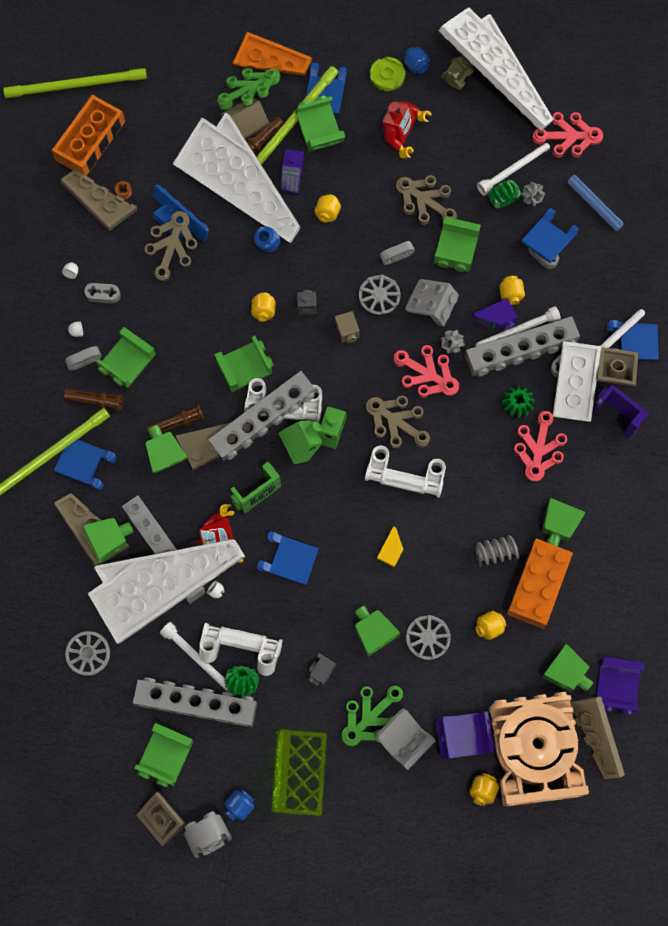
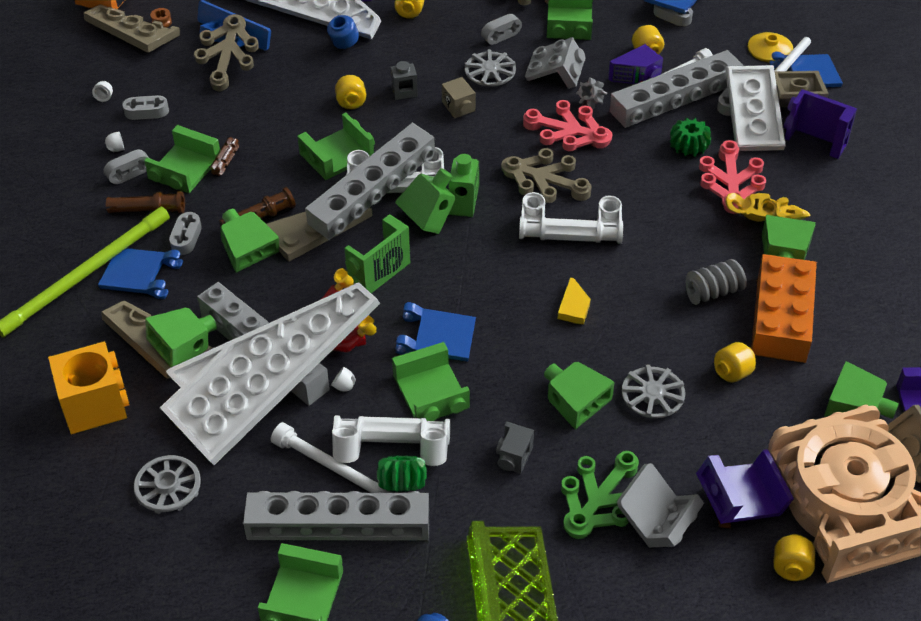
camera: 10 degrees left, 25 degrees down
none -> light orange brick [48,341,130,434]
none -> light grey beam [169,212,201,255]
none -> reddish brown axle [210,137,239,176]
none -> bright green panel [392,342,470,421]
none -> yellow animal [725,193,810,222]
none -> yellow dish [748,32,793,62]

